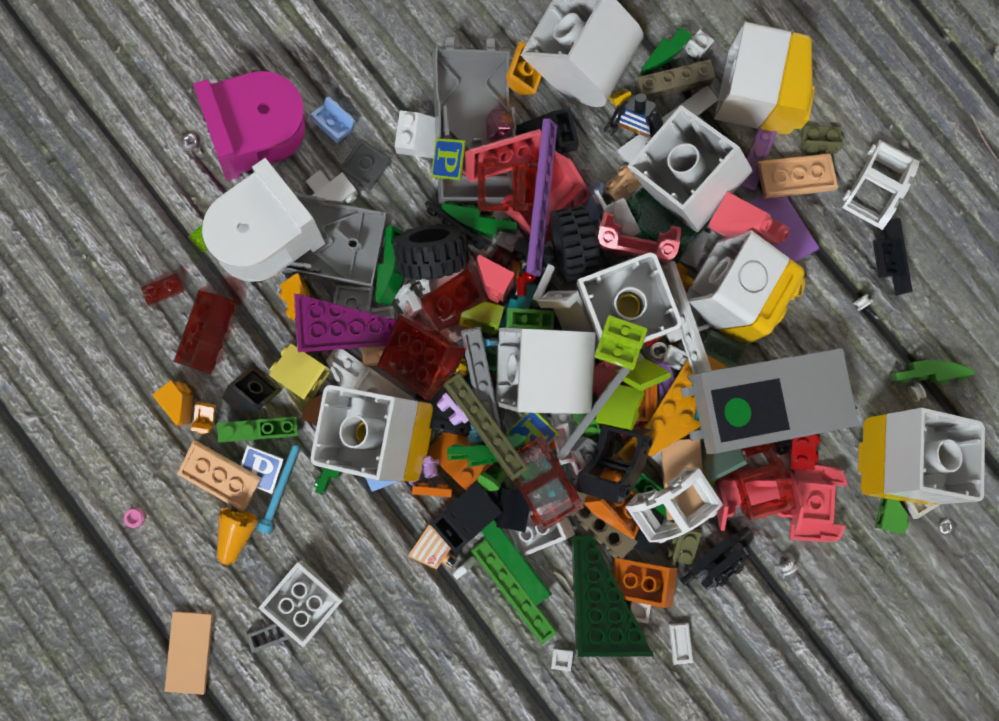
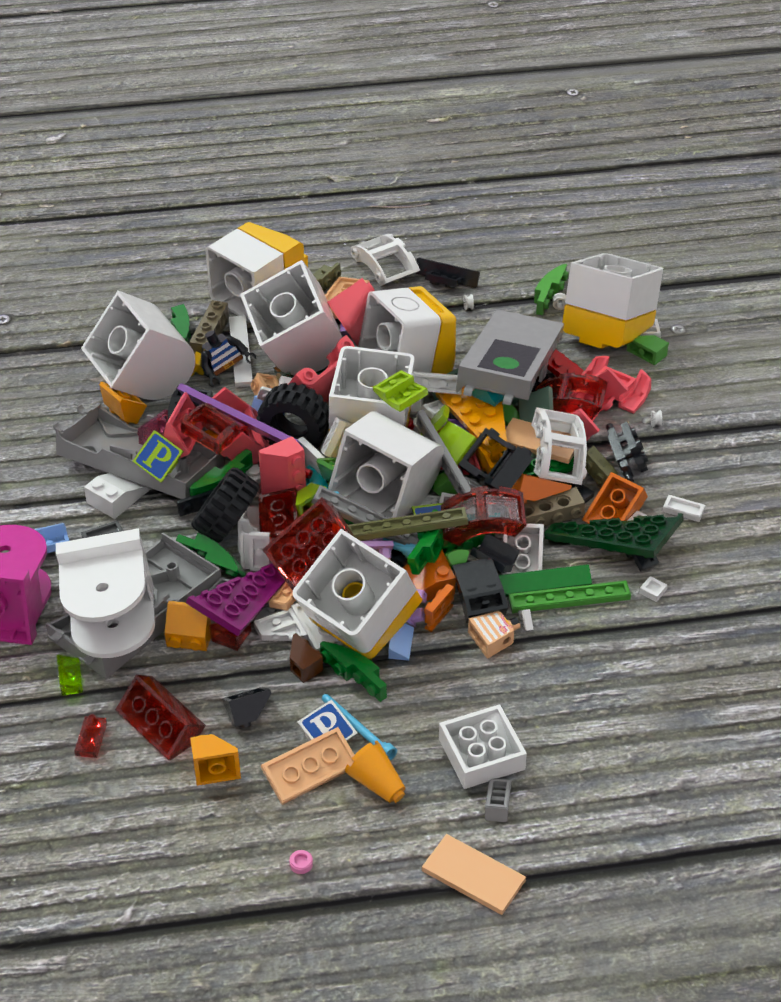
camera: 60 degrees left, 40 degrees down
light orange bracket [190,402,216,434] -> none
bright green slope [217,417,298,443] -> none
light yellow slope [269,343,332,401] -> none
white bracket [685,29,714,60] -> none

